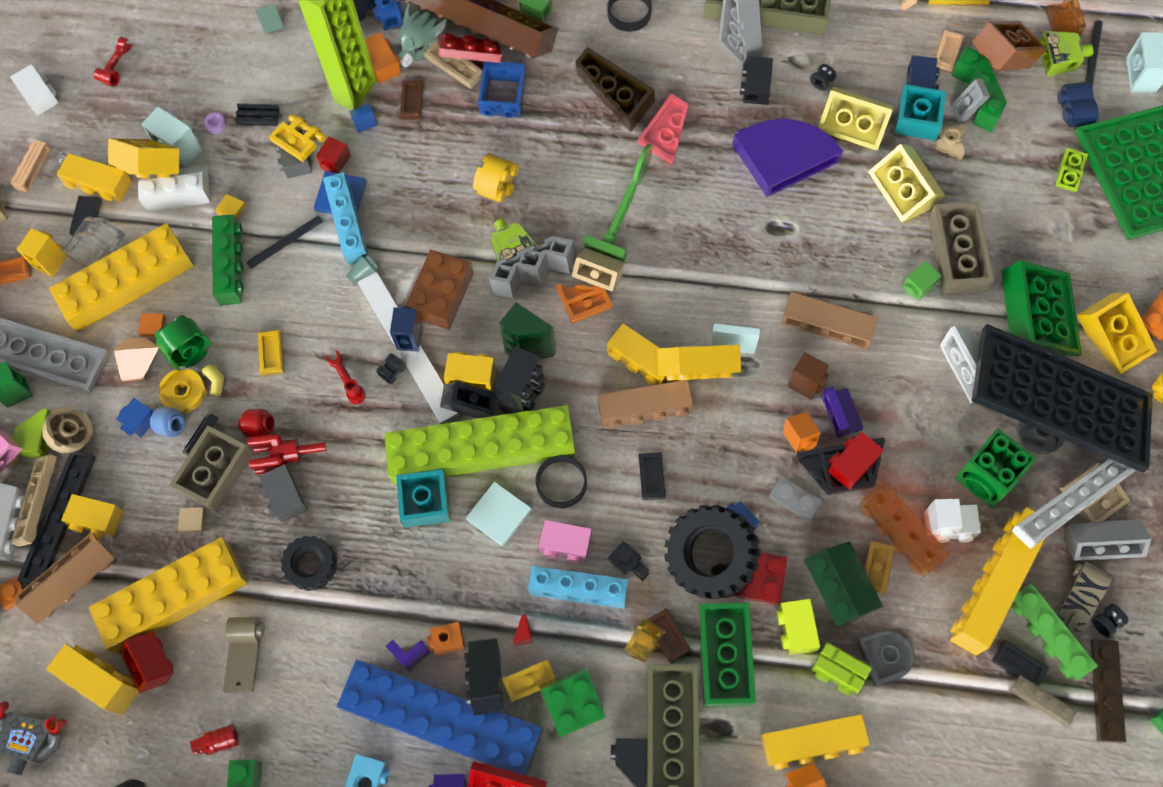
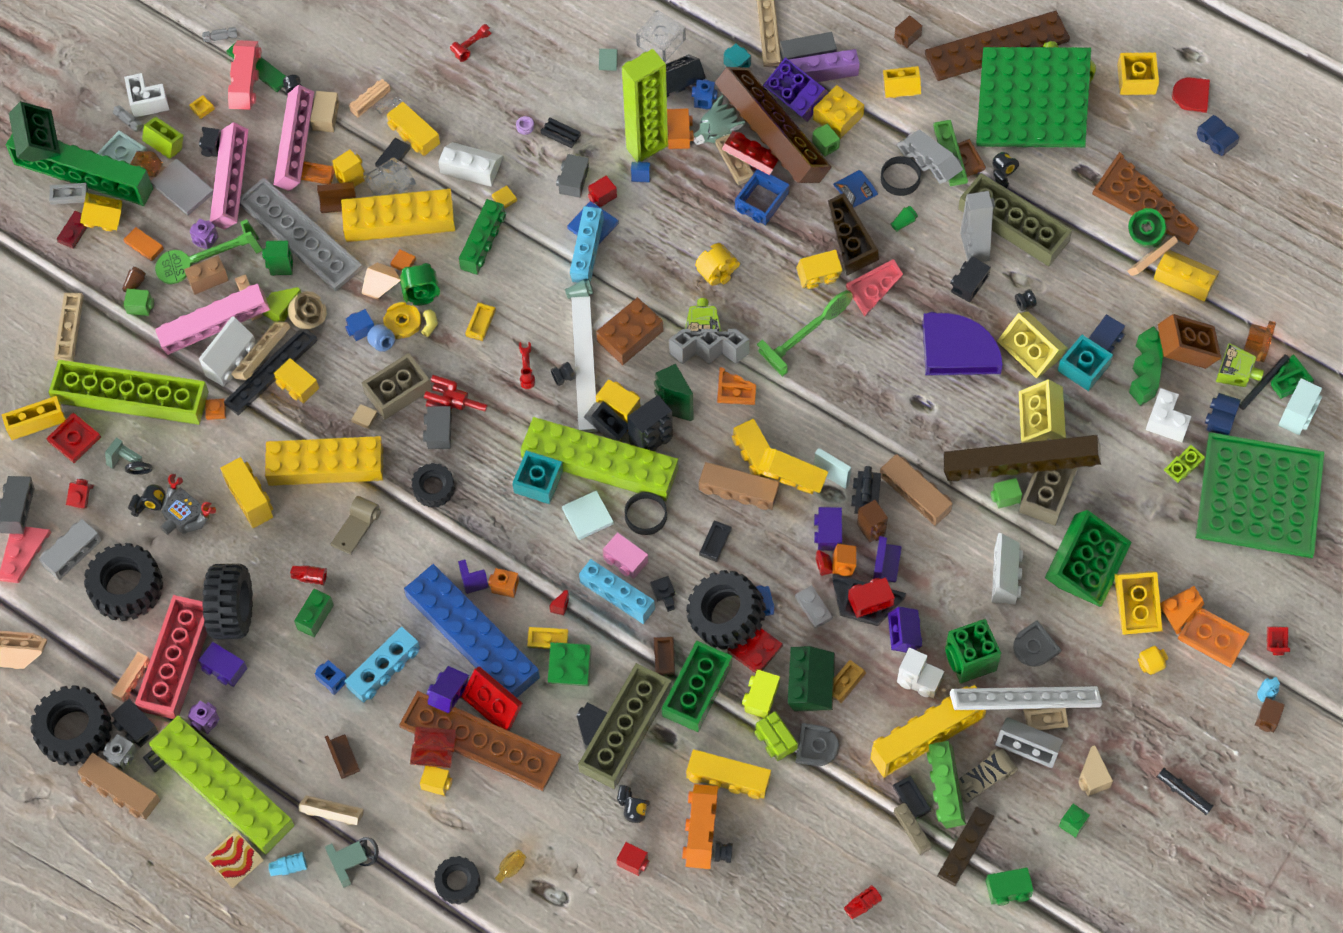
camera: 25 degrees right, 5 degrees down
white brick [10,64,59,116] -> none
medium nougat brick [14,532,115,624] -> none
yellow brick [108,138,179,178] -> none
red brick [119,631,174,693] -> none
light aqua brick [141,107,202,167] -> none
black tile [182,414,218,456] -> none
red head [238,409,275,438] -> none
black bar [246,215,323,269] -> none
yellow plate [269,114,326,162] -> none
dark blue brick [390,306,423,352] -> none
reddish brown tile [400,80,424,120] -> none
black brick [464,638,504,716] -> none
tan brick [572,248,625,291] -> none
clear yellow brick [624,618,665,663] -> none
clear orange brick [860,481,950,577] -> none
light nougat tile [935,30,965,72] -> none
tan animal [936,124,967,160] -> none
light grey plate [951,79,990,122] -> none
black plate [971,324,1153,473] -> none
black wheel [1092,604,1129,638] -> none
none -> reddish brown panel [317,182,356,213]
none -> yellow brick [796,250,842,290]
none -> dark purple brick [814,507,842,551]
none -> red slope [815,550,833,576]
none -> blue sticker [833,170,878,208]
none -> black brick [851,466,881,514]
none -> dark purple brick [888,606,922,653]
none -> green cone [890,206,918,232]
none -> dark brown brick [944,435,1101,482]
none -> white brick [1146,388,1191,442]
none -> green wing [1270,354,1314,399]

